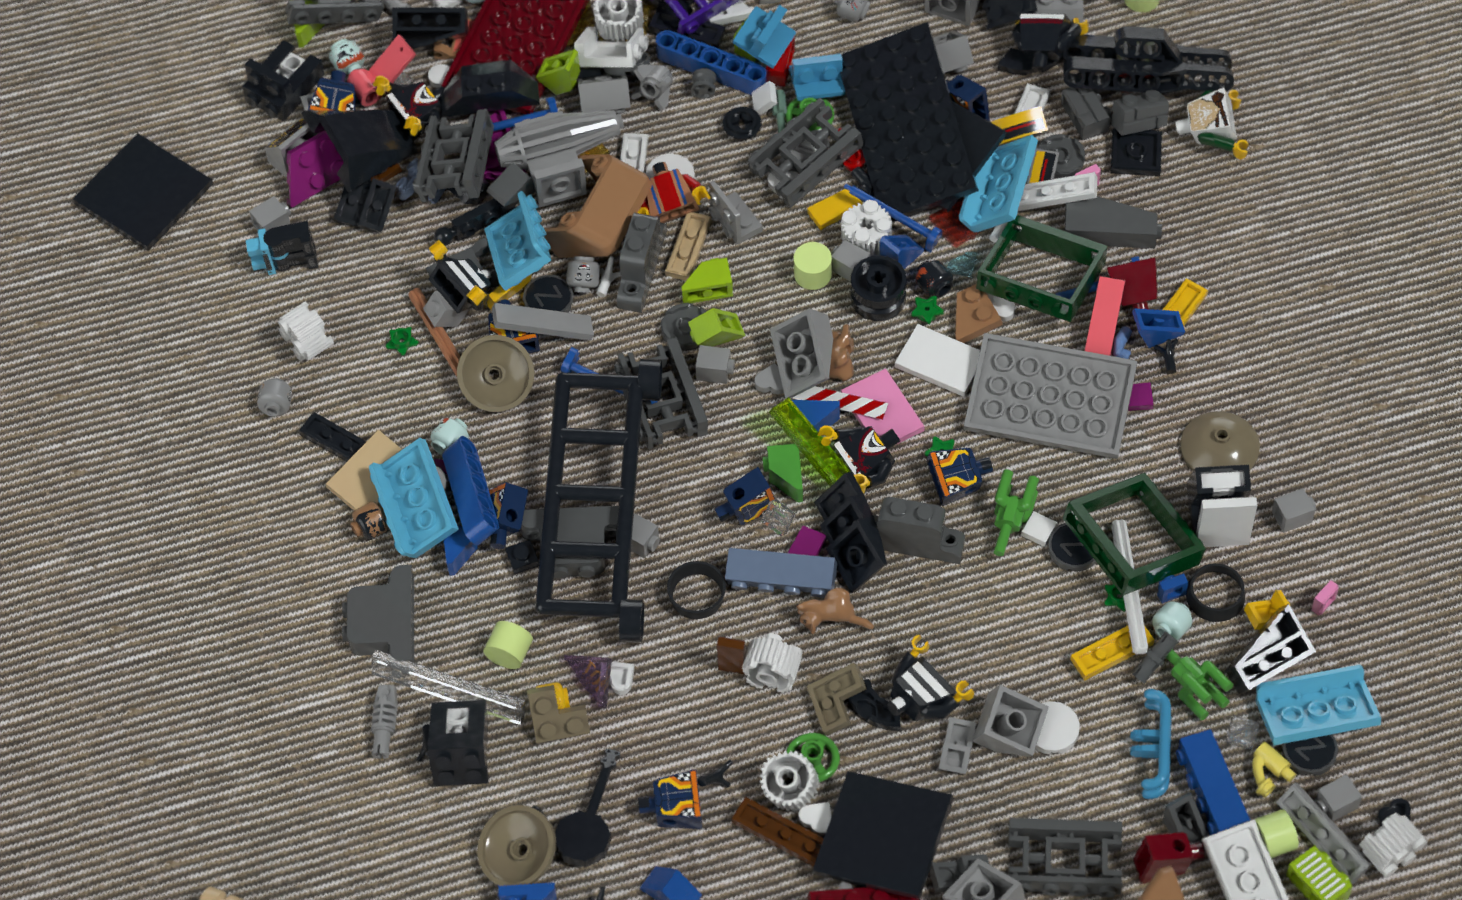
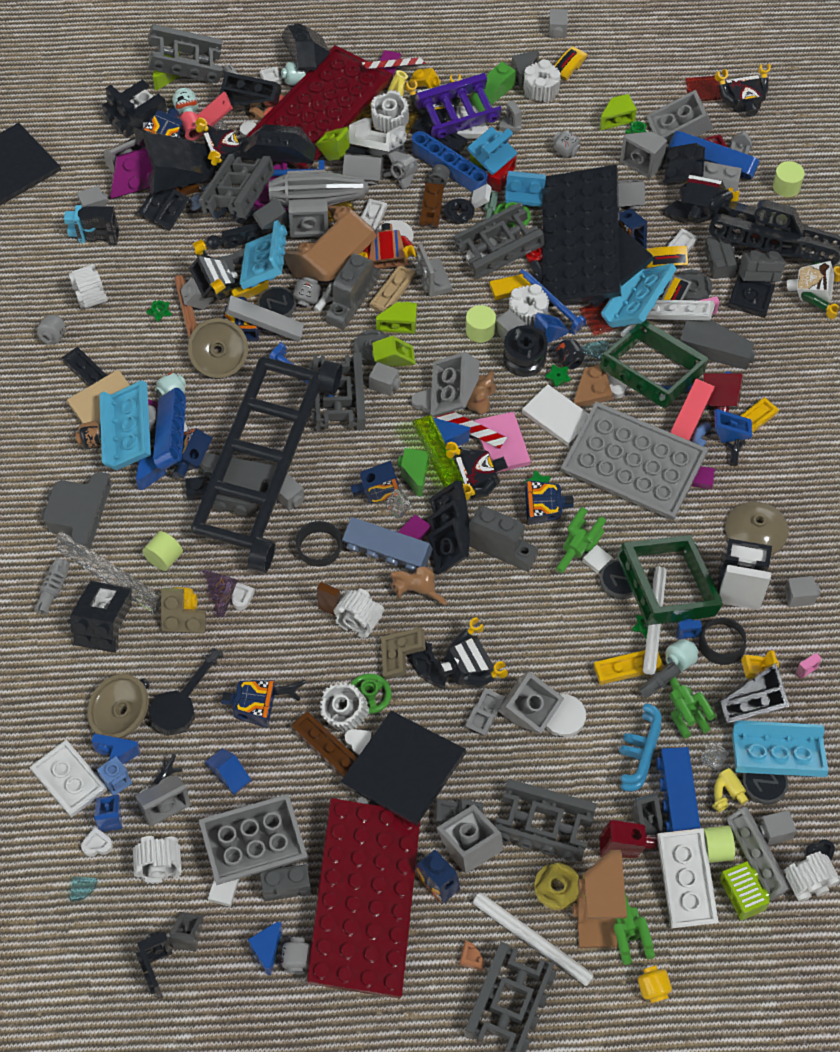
camera: 10 degrees right, 0 degrees up
none -> reddish brown plate [419,183,444,228]

